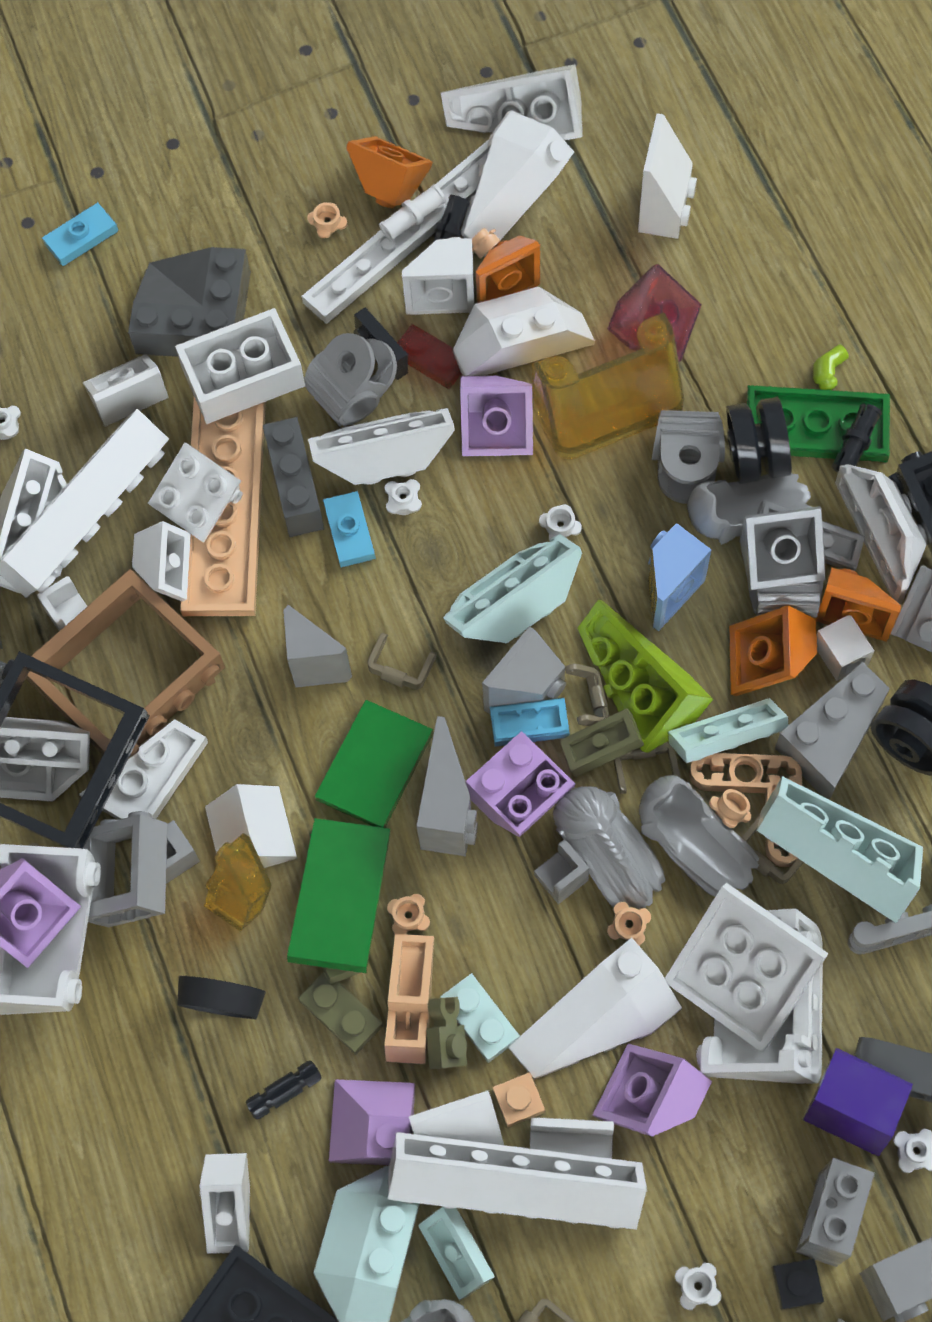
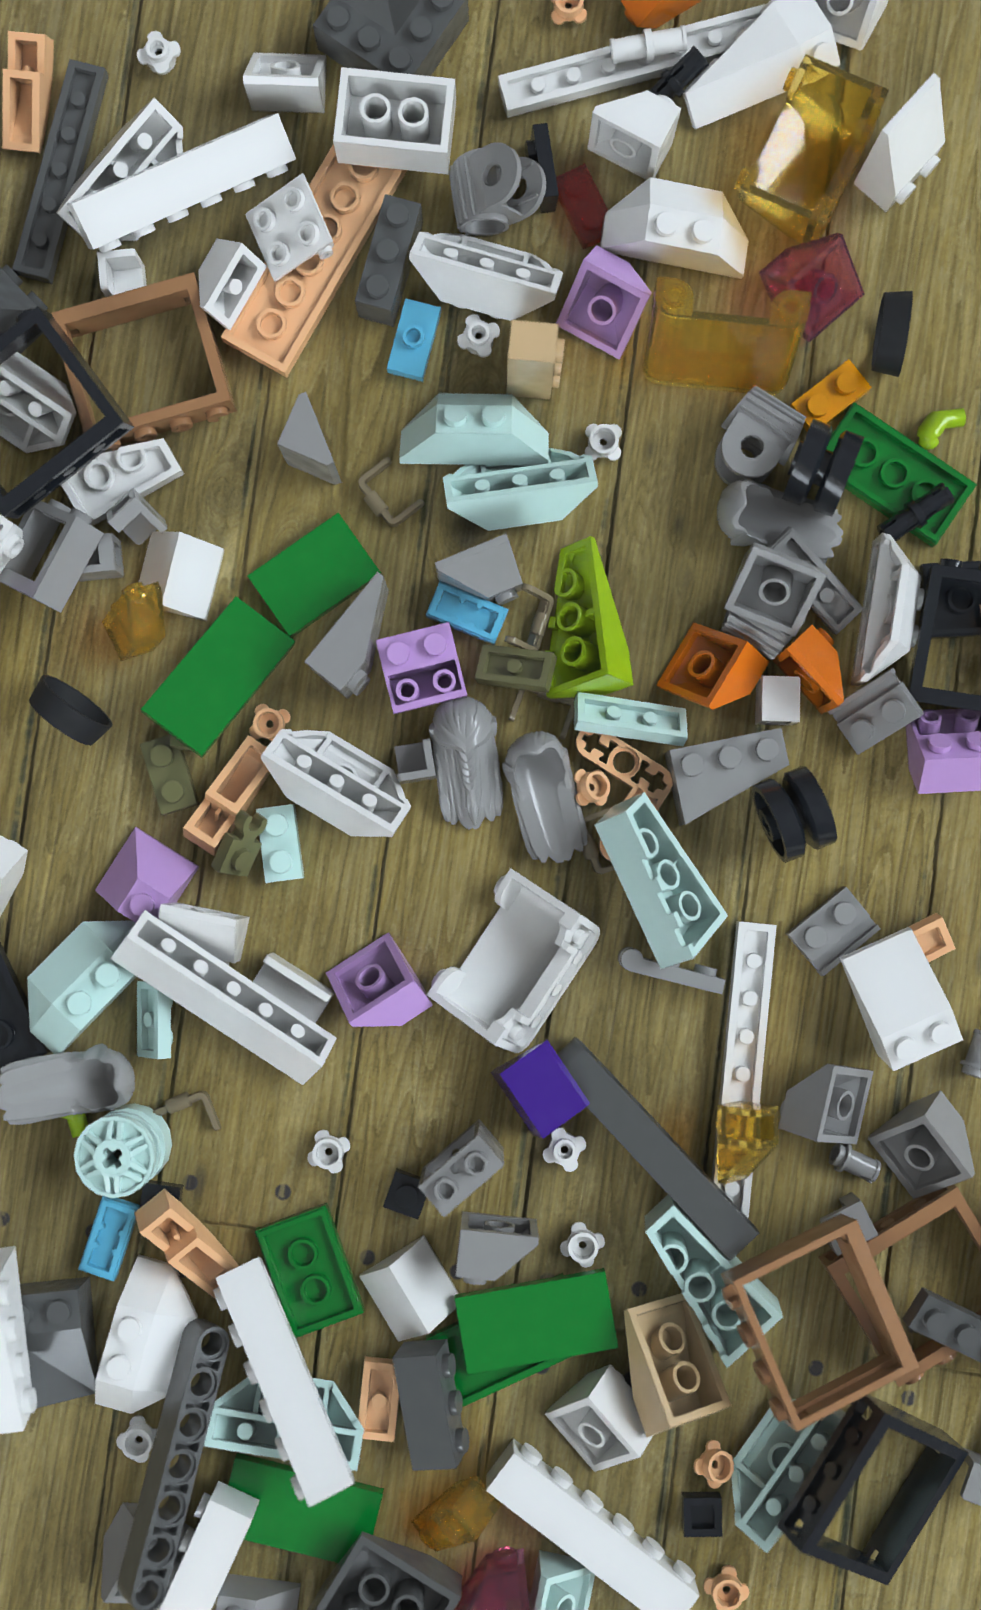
camera: 25 degrees right, 20 degrees up
black axle [246,1061,322,1120] -> none
light nougat plate [472,227,501,259] -> none
orange slope [476,235,540,303] -> none
light nougat plate [493,1072,545,1128] -> none
white wedge [508,938,682,1080] -> none
light nougat plate [607,902,651,945] -> none
light blue slope [648,523,711,631] -> none
white plate [665,883,829,1053] -> none
none -> light grey panel [106,488,168,545]
none -> white wedge [260,729,411,837]
none -> light aqua wedge [399,393,549,466]
none -> tan wedge [507,320,565,400]
none -> clear yellow windscreen [734,54,889,252]
none -> light orange plate [790,359,872,432]
none -> black tyre [871,291,913,377]

